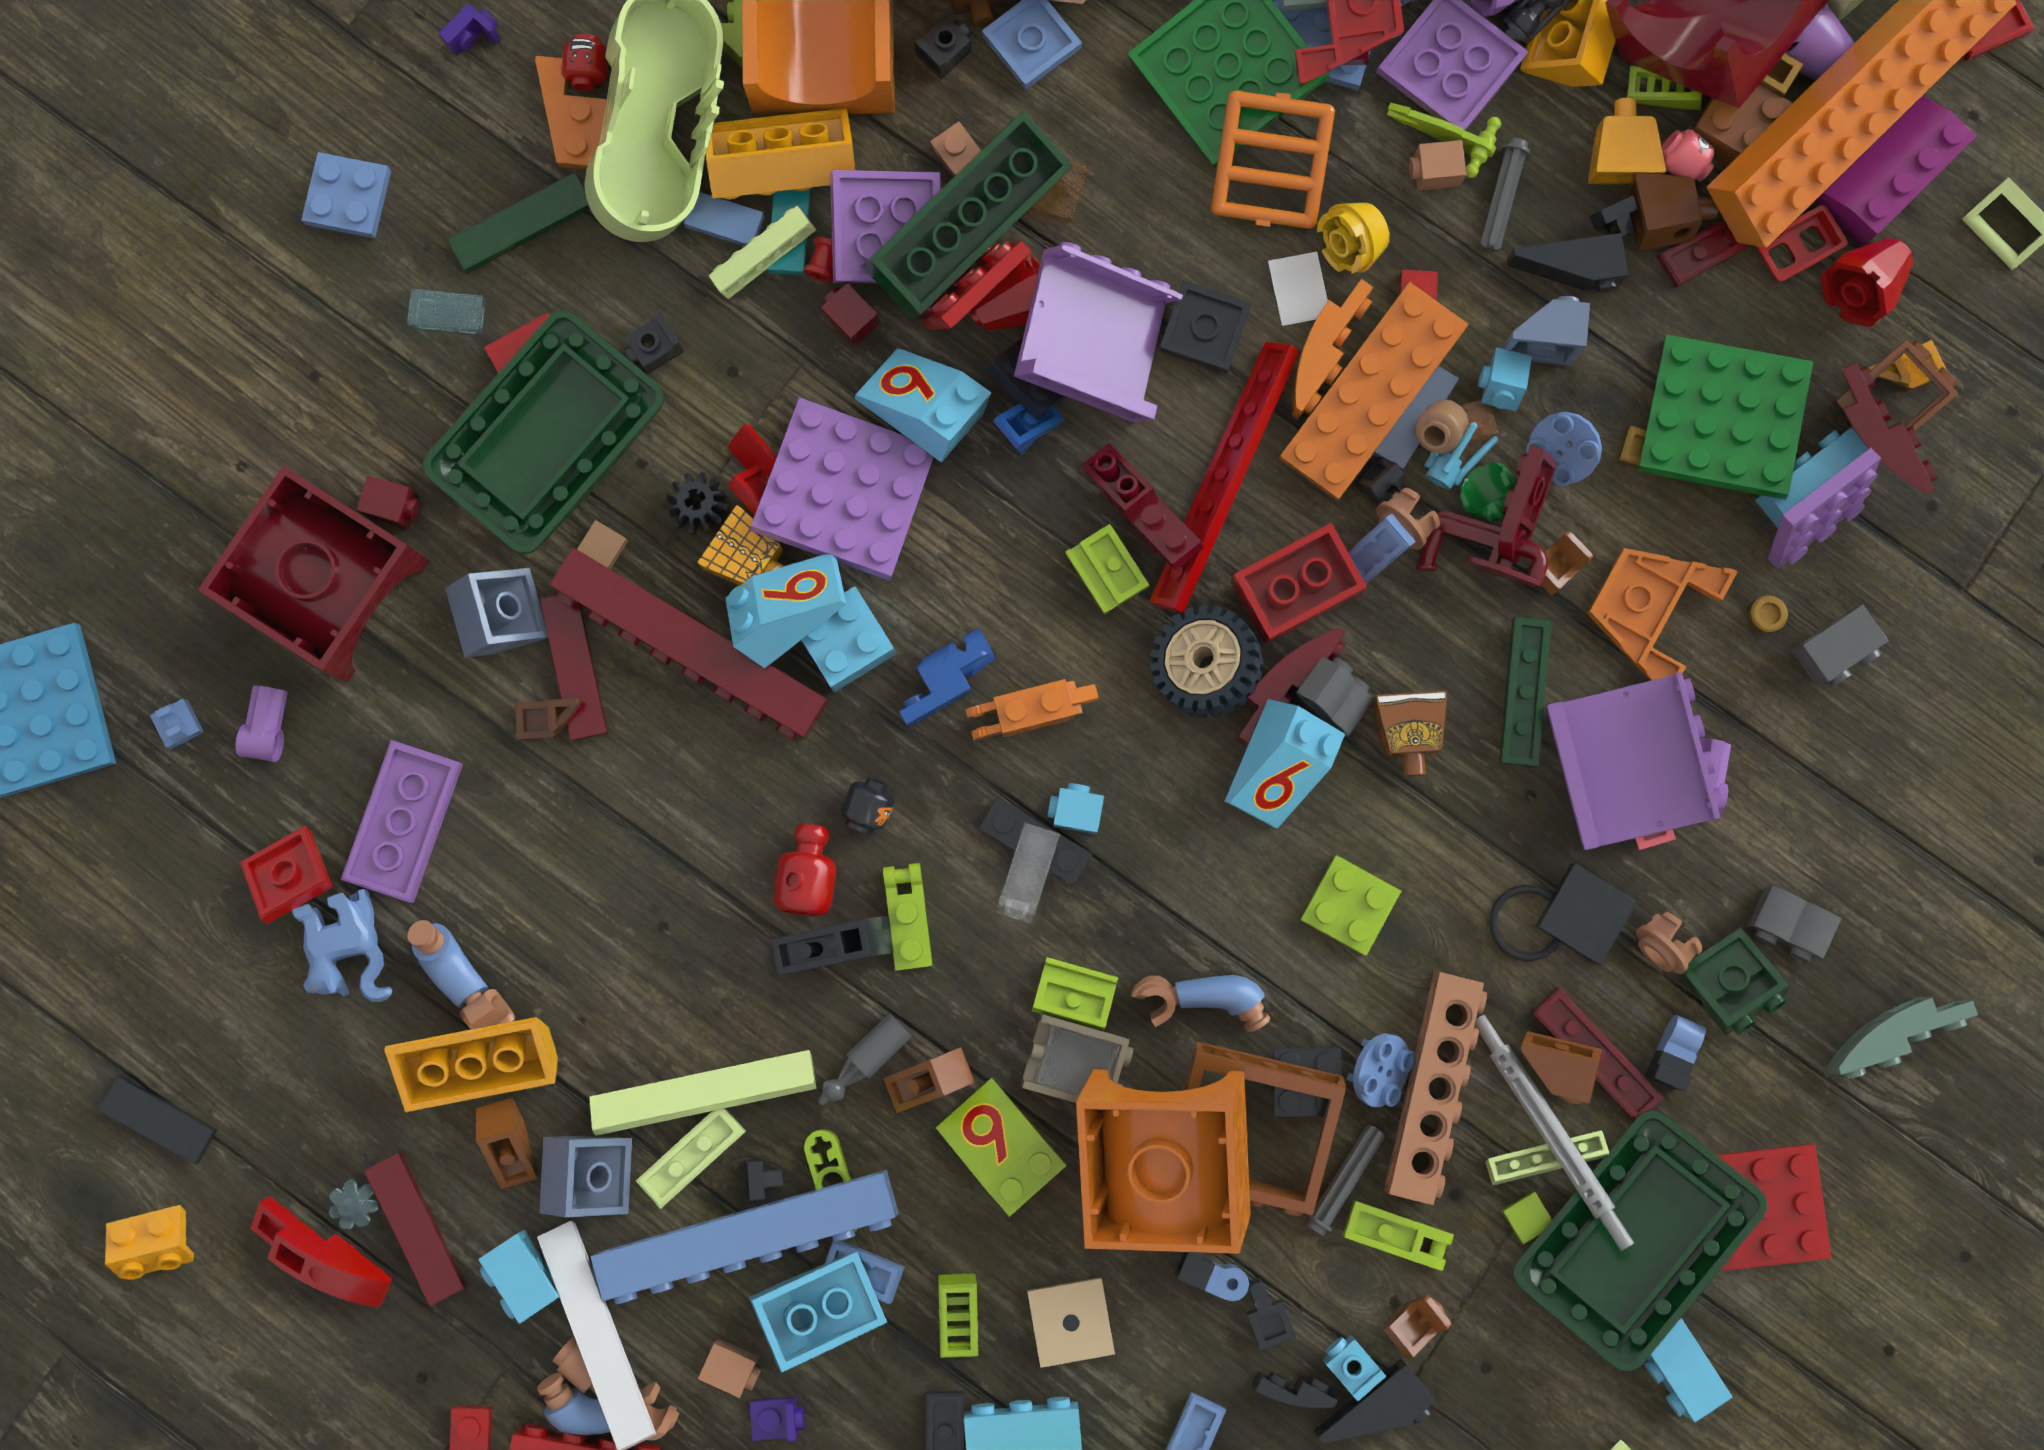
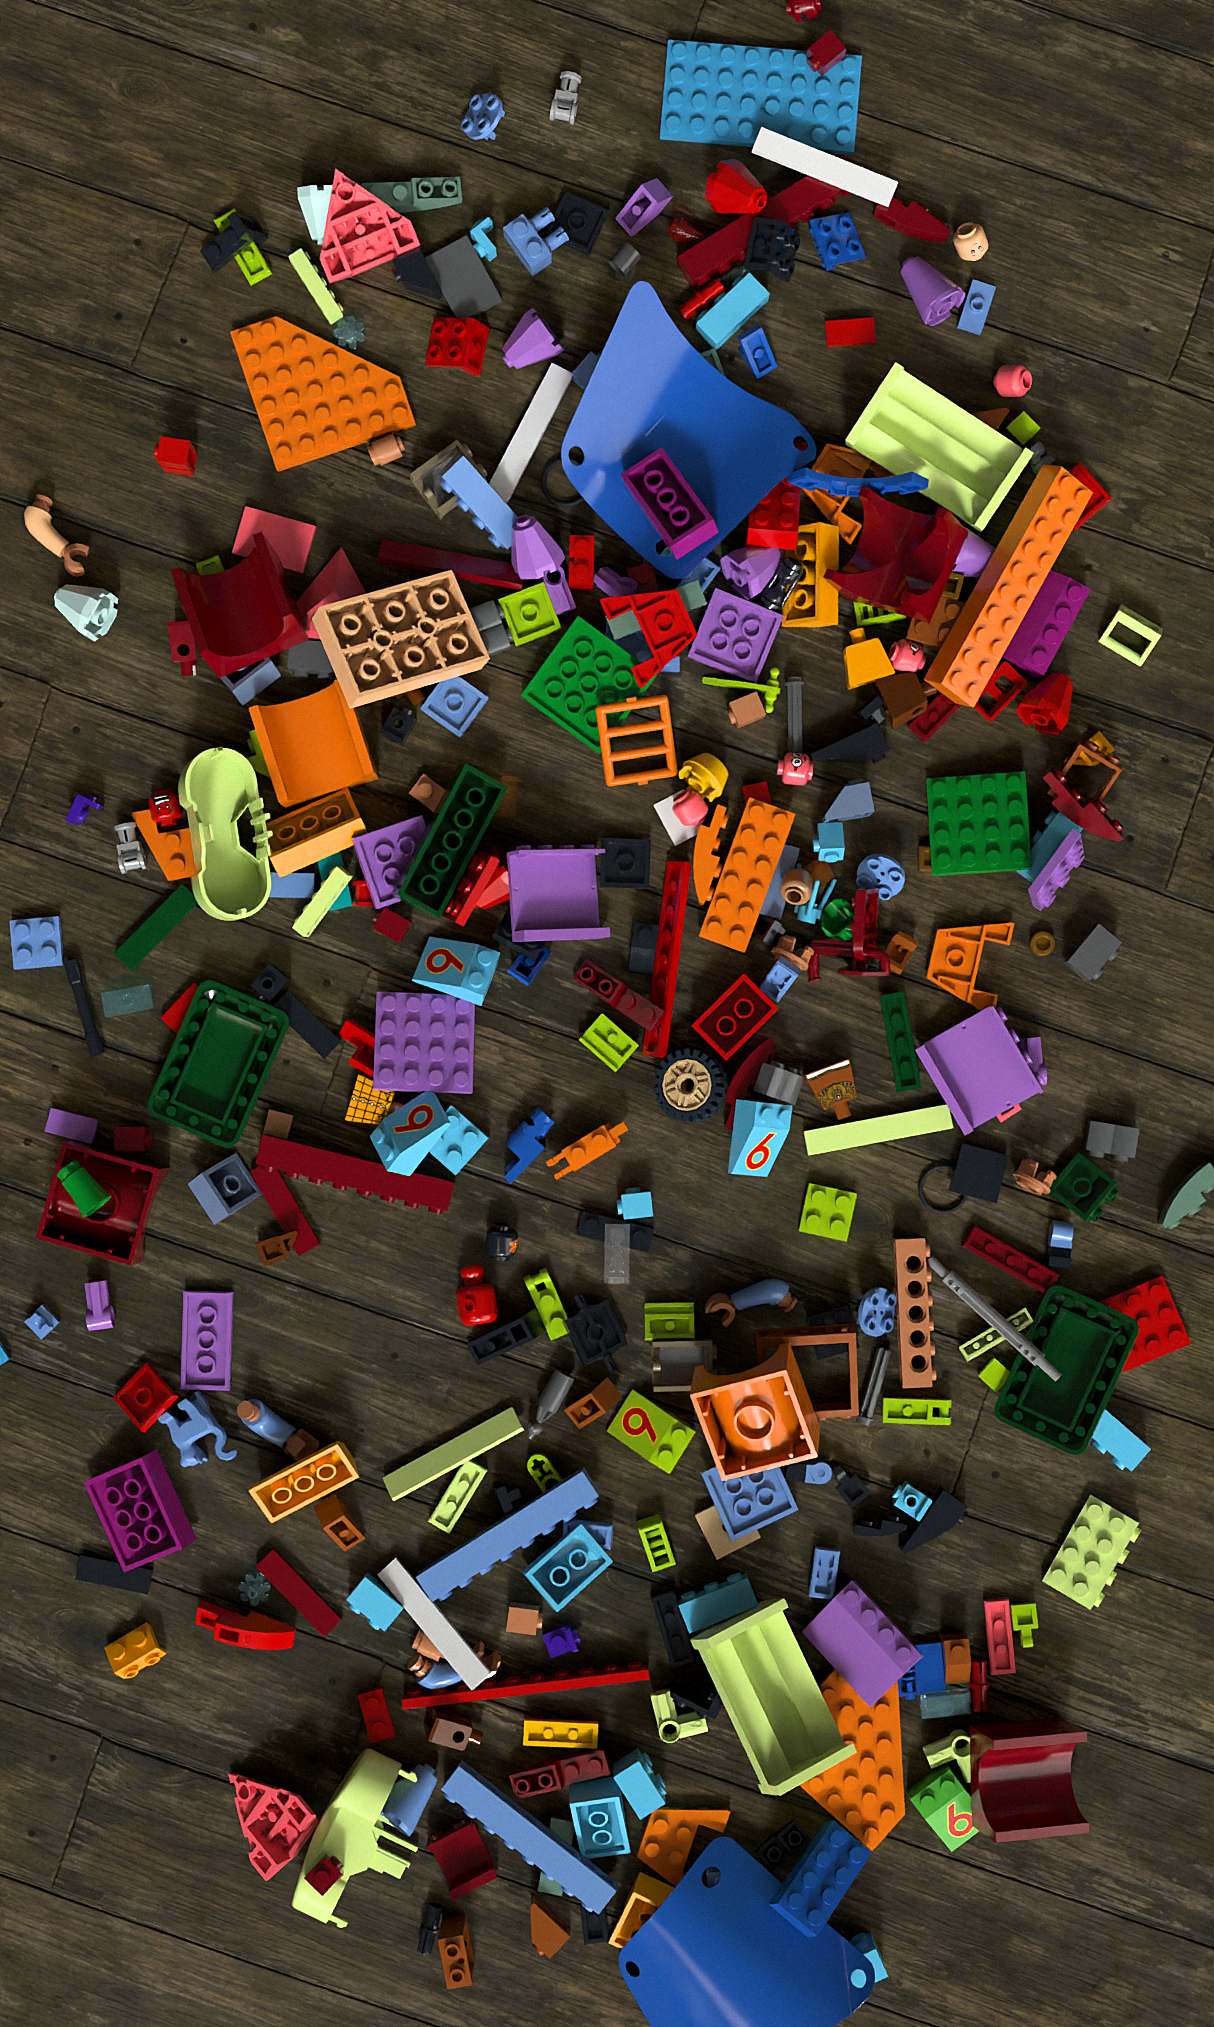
camera: 15 degrees left, 5 degrees up
sand blue slope [539,1136,632,1217] -> none
black gear [666,472,729,534] -> none
dark orange bracket [1383,1295,1452,1359] -> none
dark orange slope [1521,1031,1602,1104] -> none
none -> medium lavender tile [44,1108,100,1144]
none -> green plant [57,1160,112,1218]
none -> black piece [63,959,105,1057]
none -> magenta slope [84,1449,196,1572]
none -> light grey connector [114,822,147,874]
none -> black tile [273,990,342,1059]
none -> black plate [562,1292,628,1373]
none -> black slope [628,922,659,976]
none -> coral head [672,789,709,827]
none -> medium blue plate [700,1465,798,1541]
none -> coral head [777,752,814,786]
none -> yellowish green tile [803,1104,953,1156]

